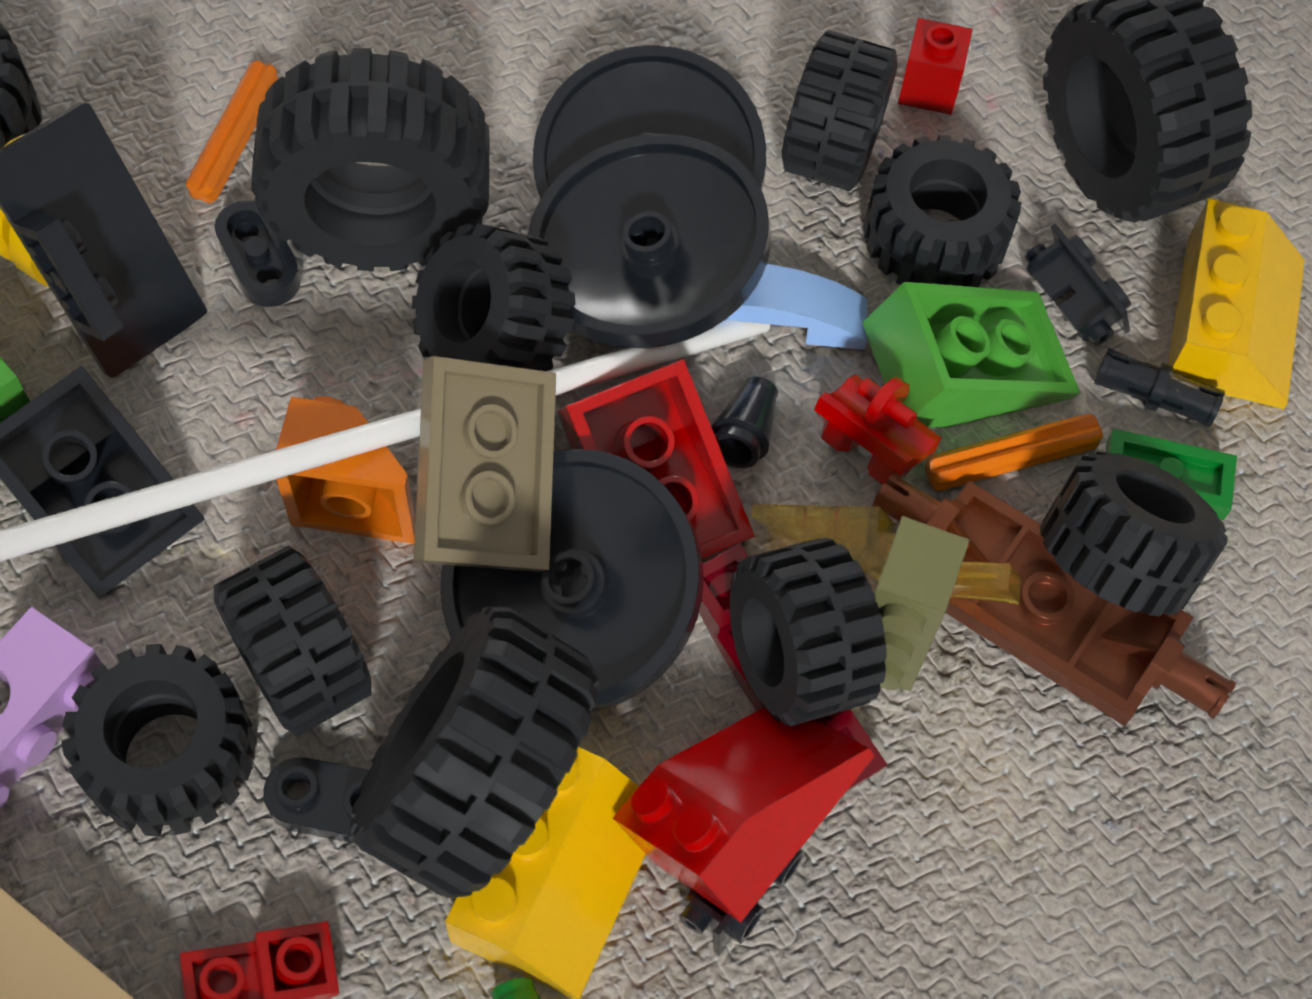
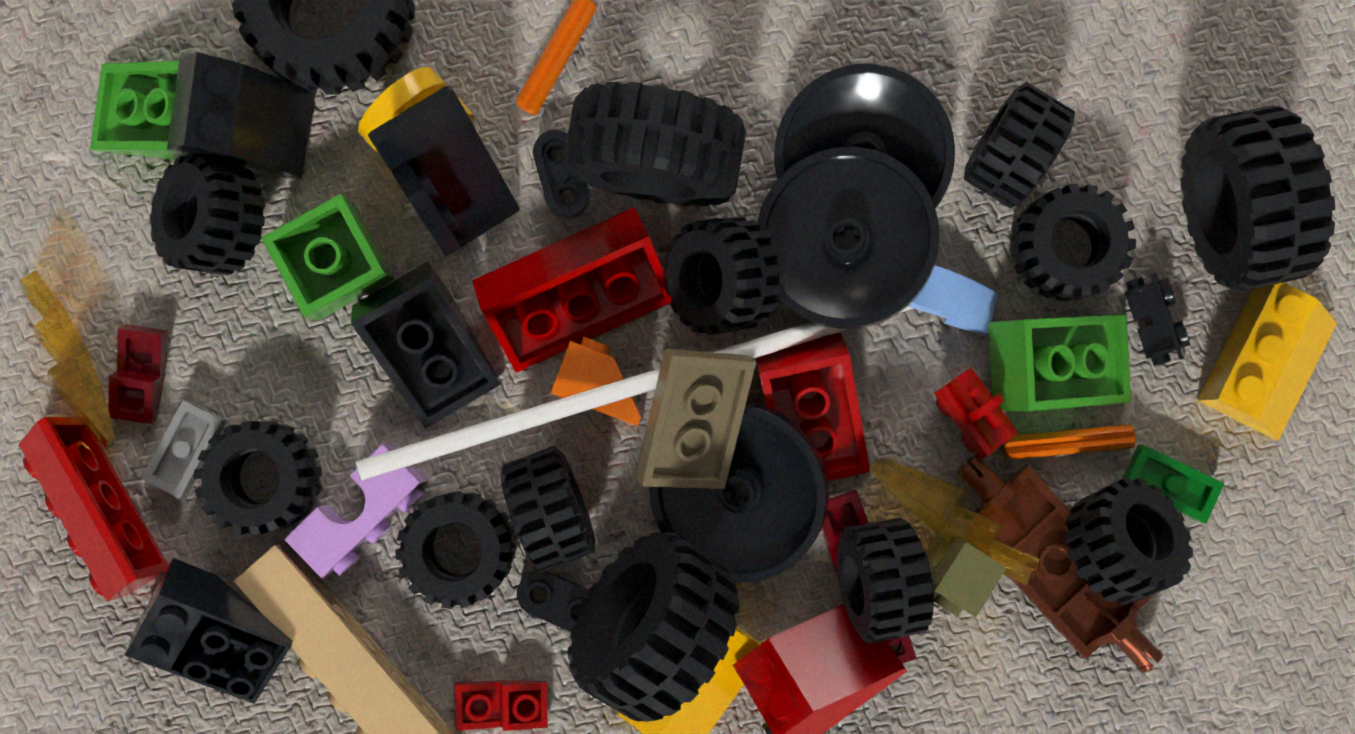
camera: 15 degrees right, 25 degrees up
black cone [711,376,778,468] -> none
red brick [898,18,973,115] -> none
black pin [1094,347,1225,427] -> none
none -> red slope [472,207,672,373]

